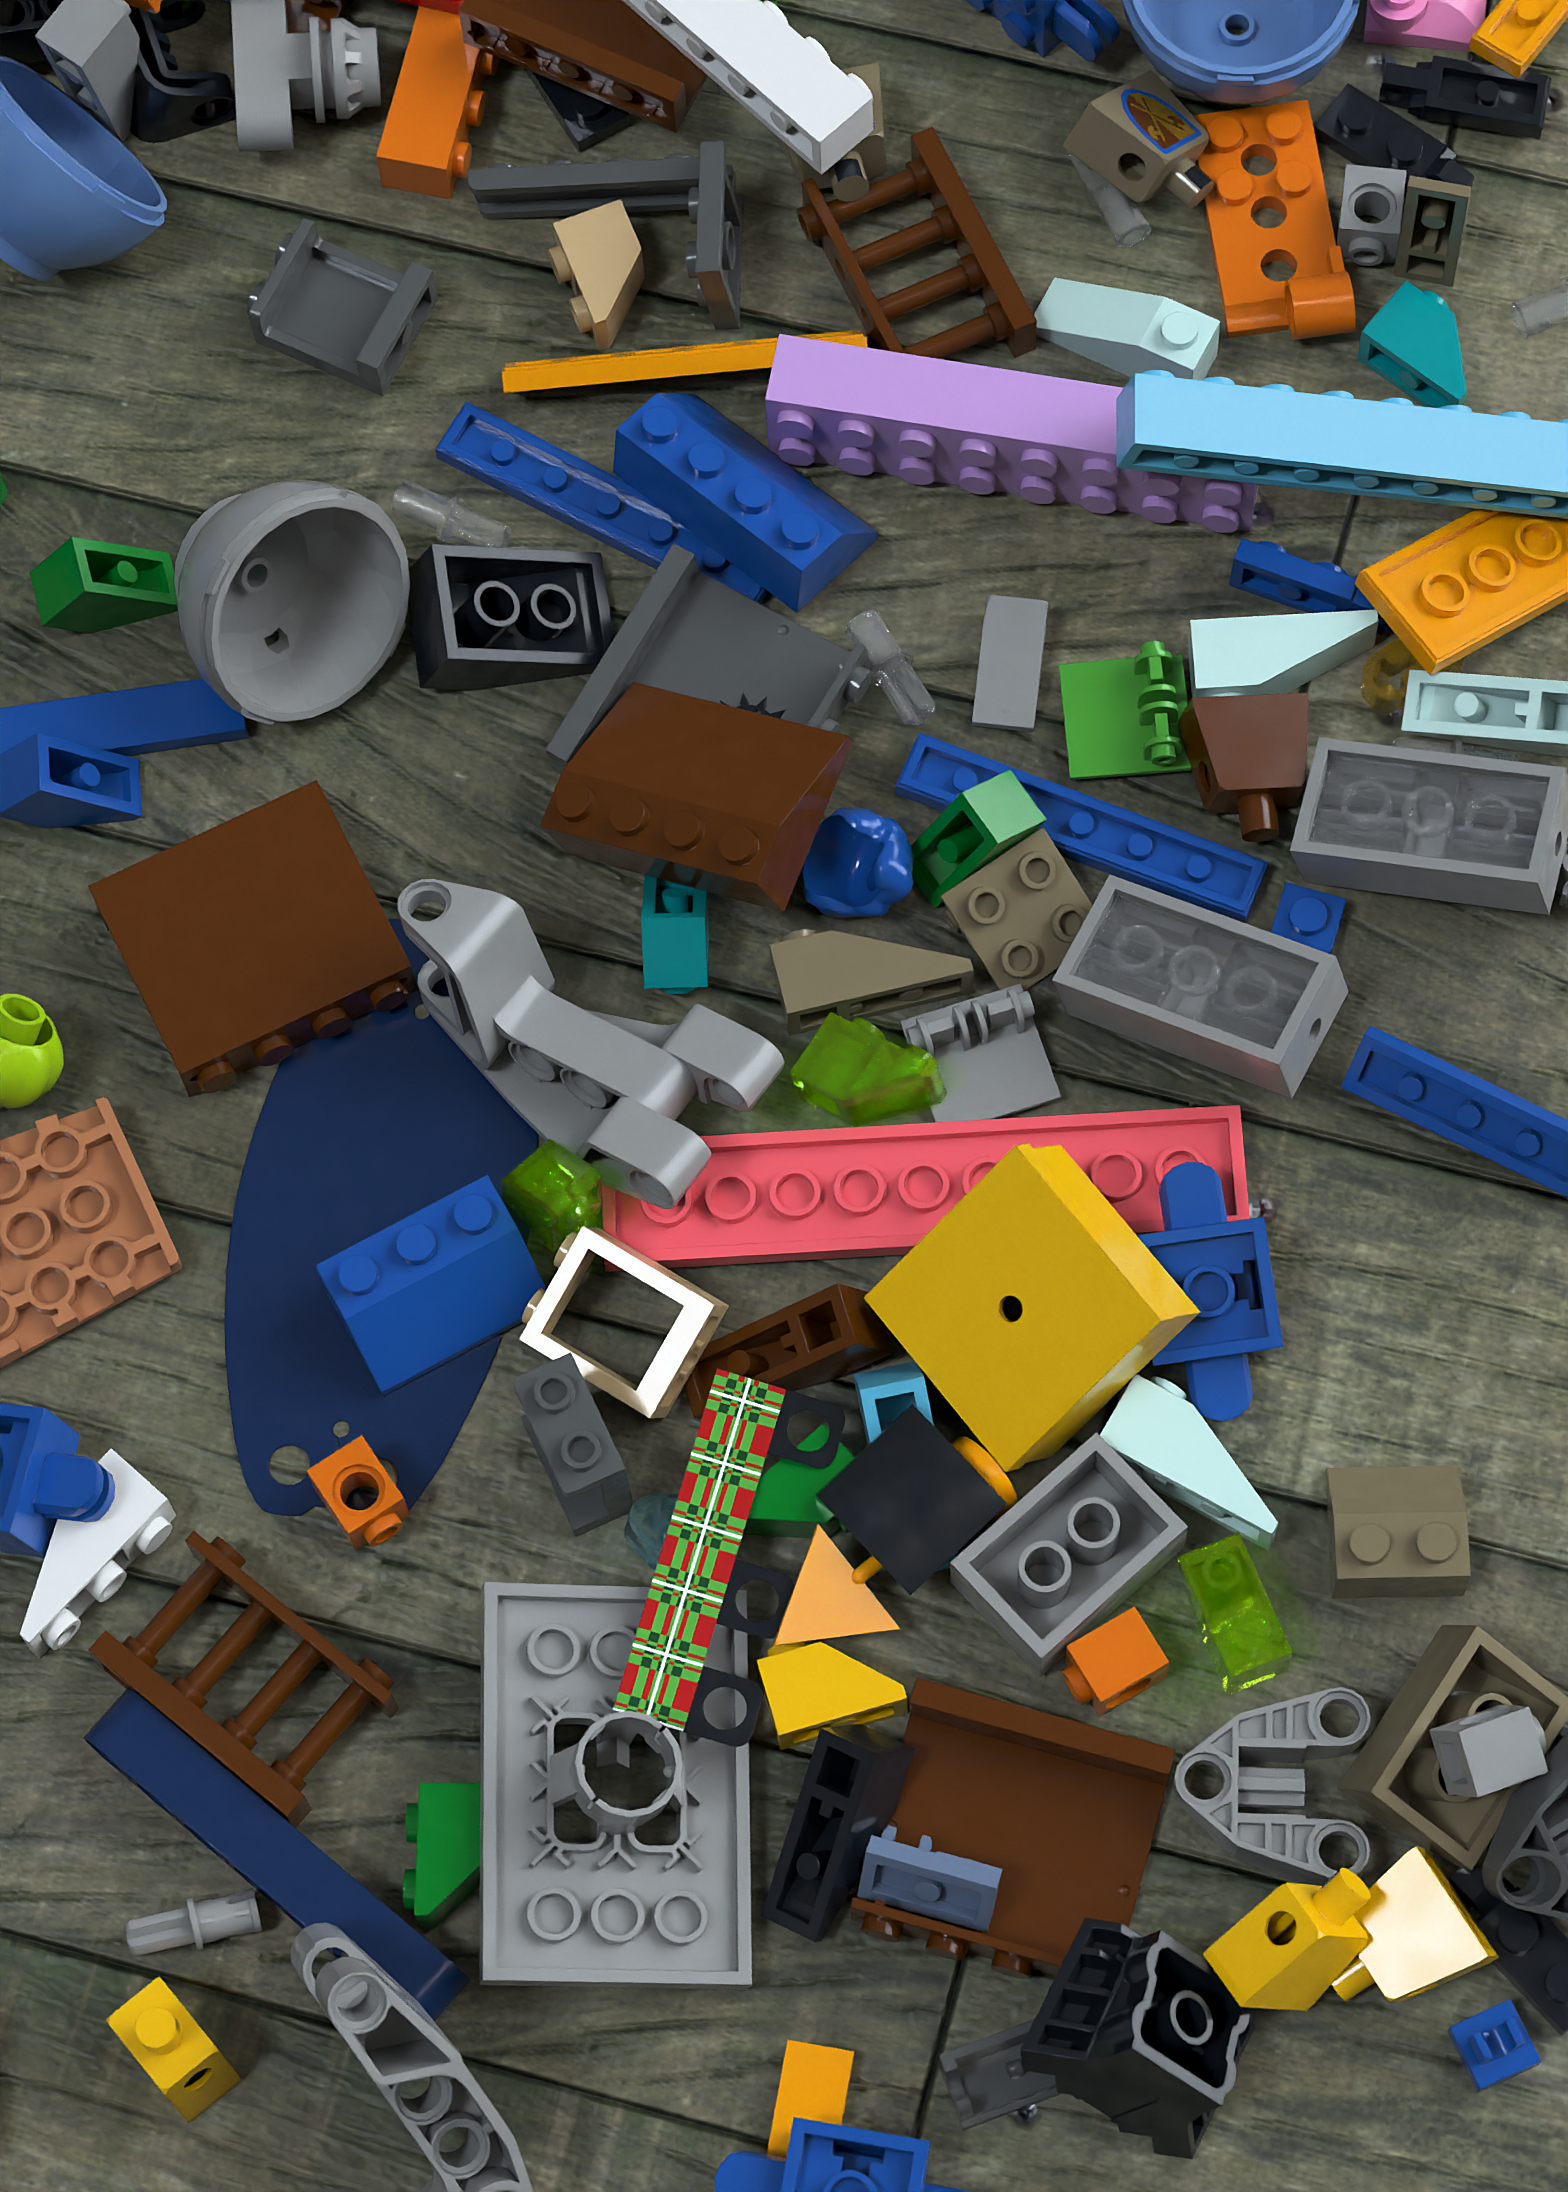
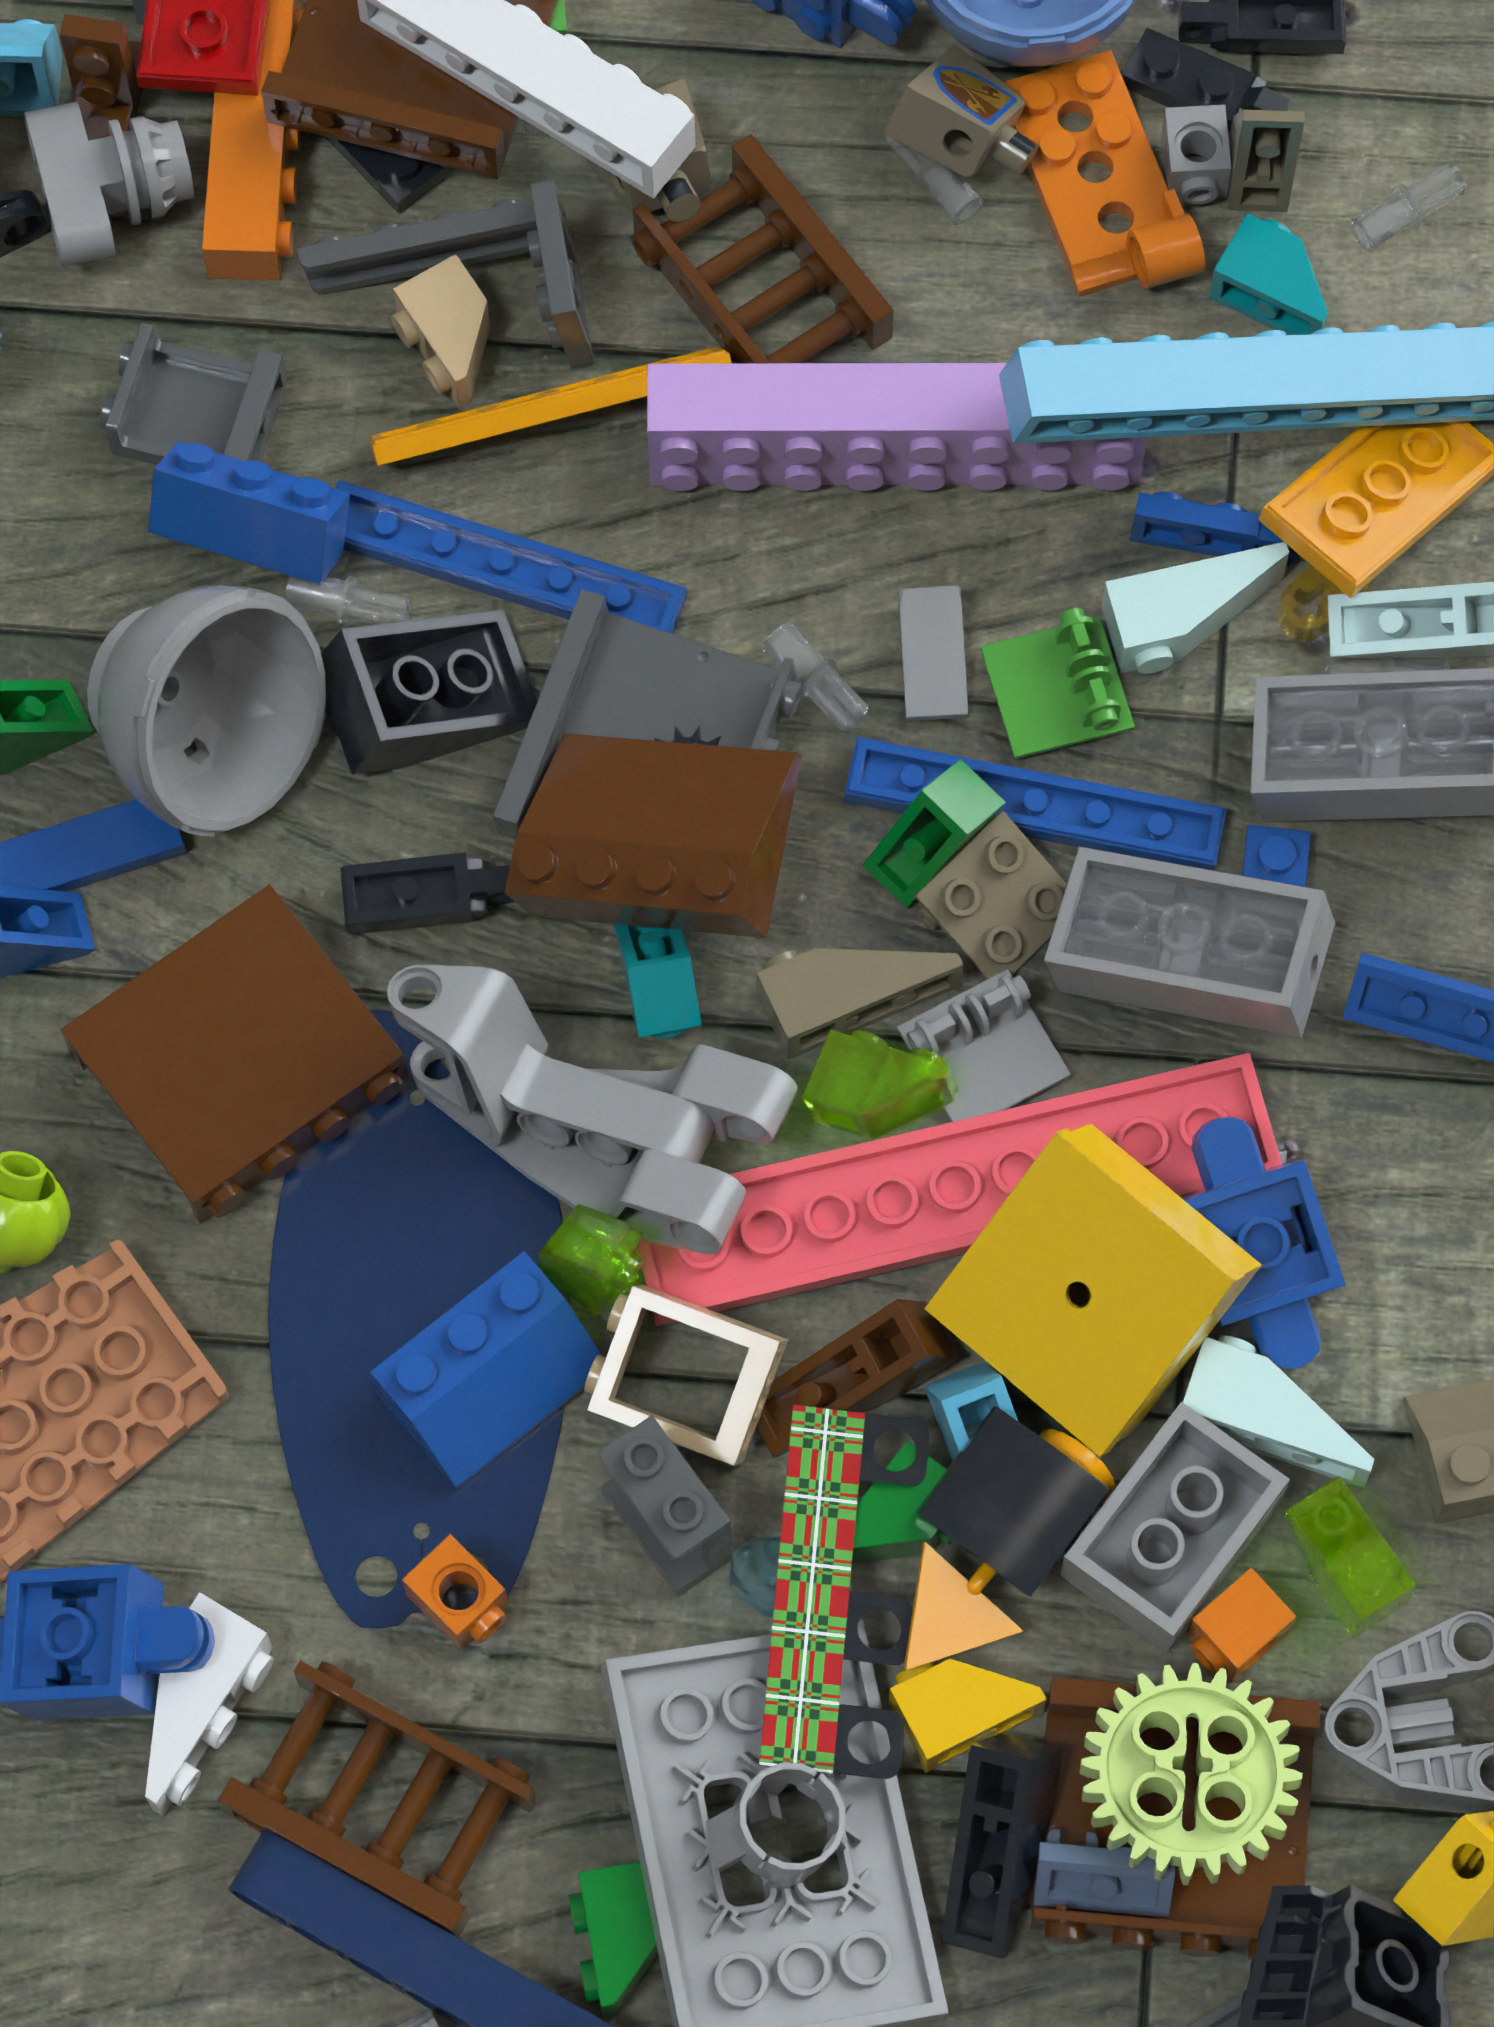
camera: 15 degrees left, 0 degrees up
blue slope [613,393,878,613] -> none
blue hair [802,808,914,918] -> none
light aqua slope [1034,278,1220,381] -> none
reddish brown torso [1178,693,1309,842] -> none
none -> blue brick [148,441,350,585]
none -> black hinge [340,852,515,934]
none -> yellowish green gear [1079,1663,1302,1885]

